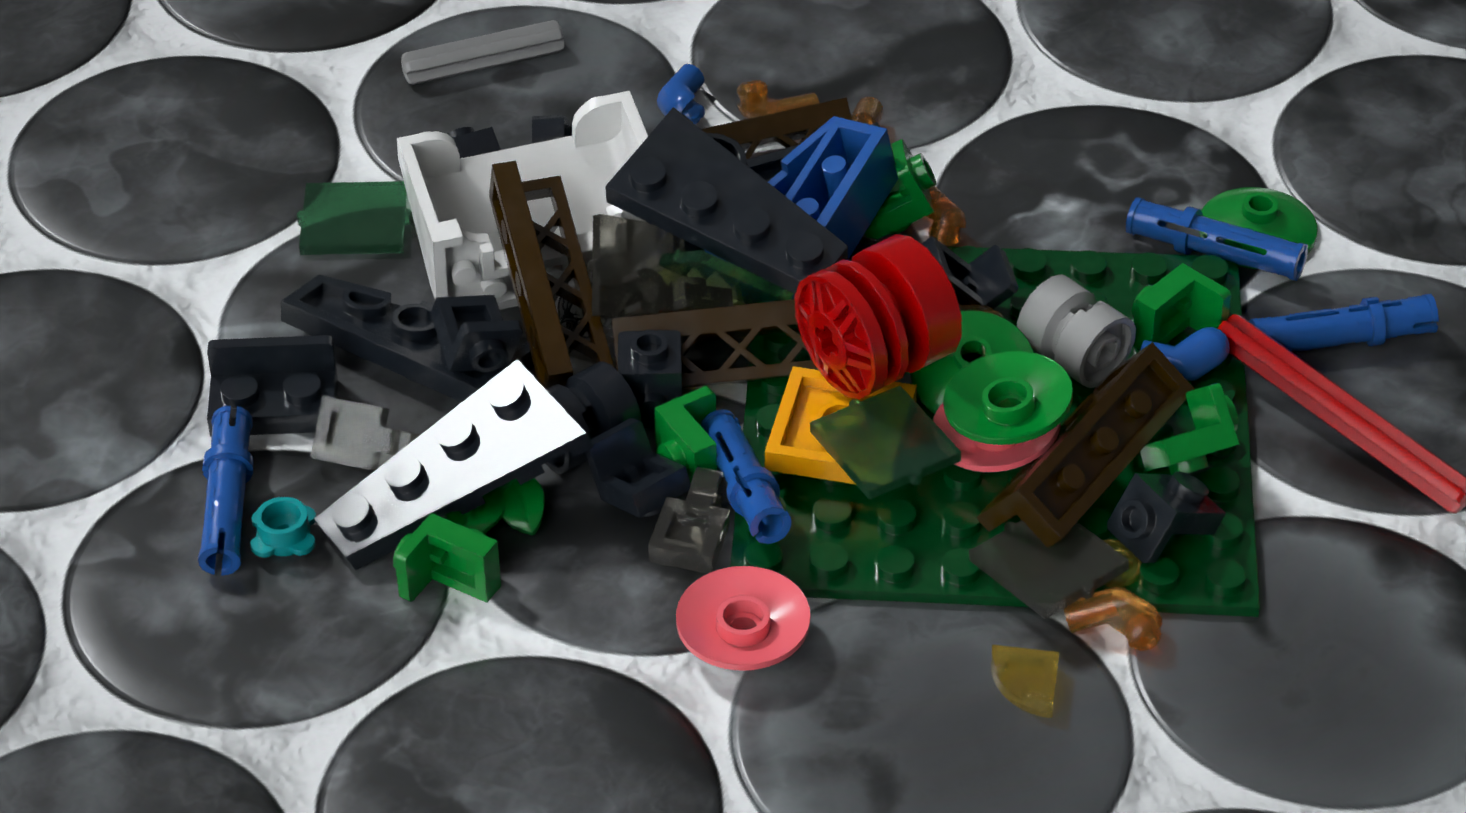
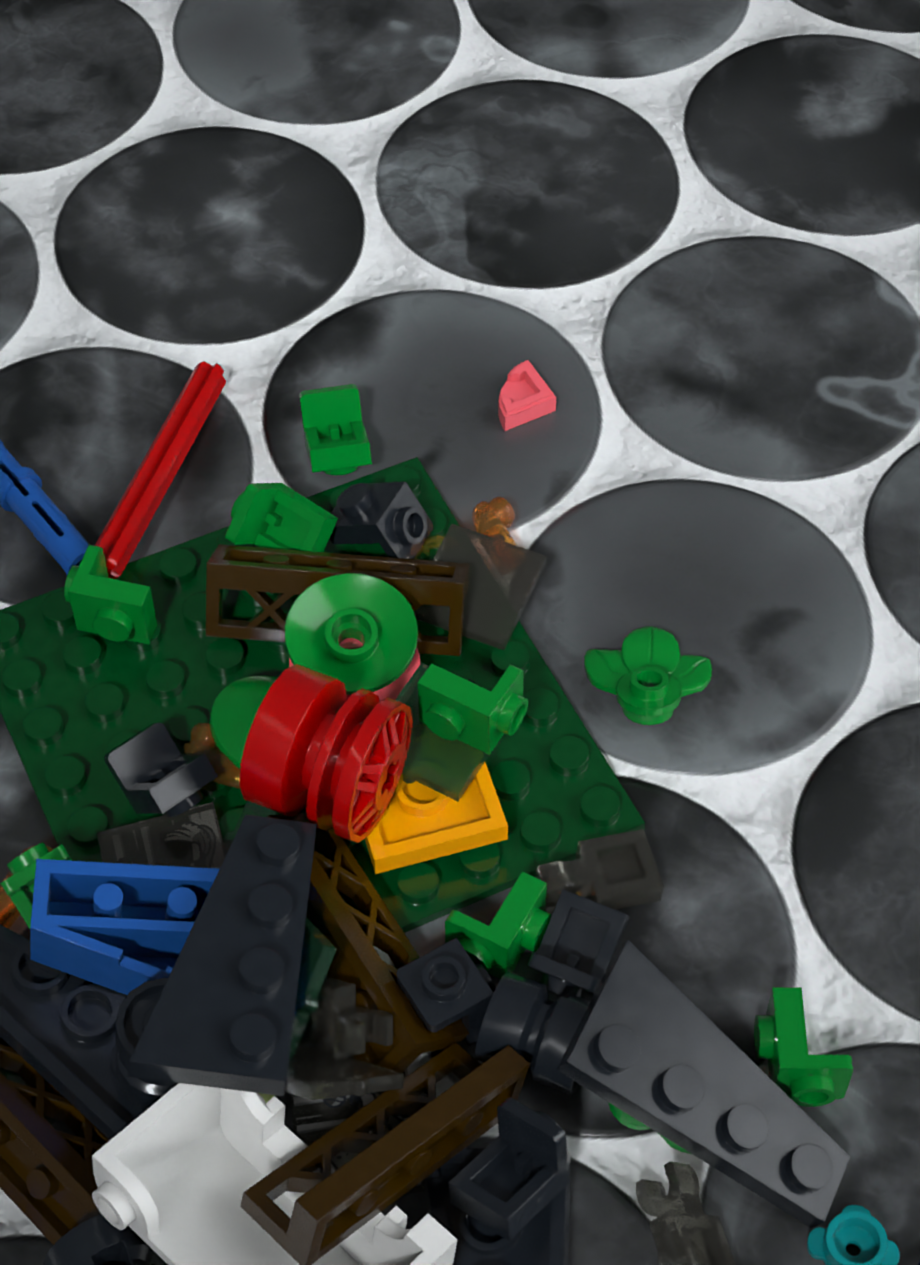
camera: 120 degrees left, 10 degrees up
coral dish [676,566,811,671] -> none
blue pin [701,409,791,544] -> none
clear yellow tile [991,644,1059,718] -> none
light grey wheel [1017,274,1136,388] -> none
blue arm [1140,327,1229,381] -> none
none -> green bracket [299,384,372,475]
none -> green bracket [417,663,529,755]
none -> coral tile [498,360,556,431]
none -> green plate [584,626,712,725]

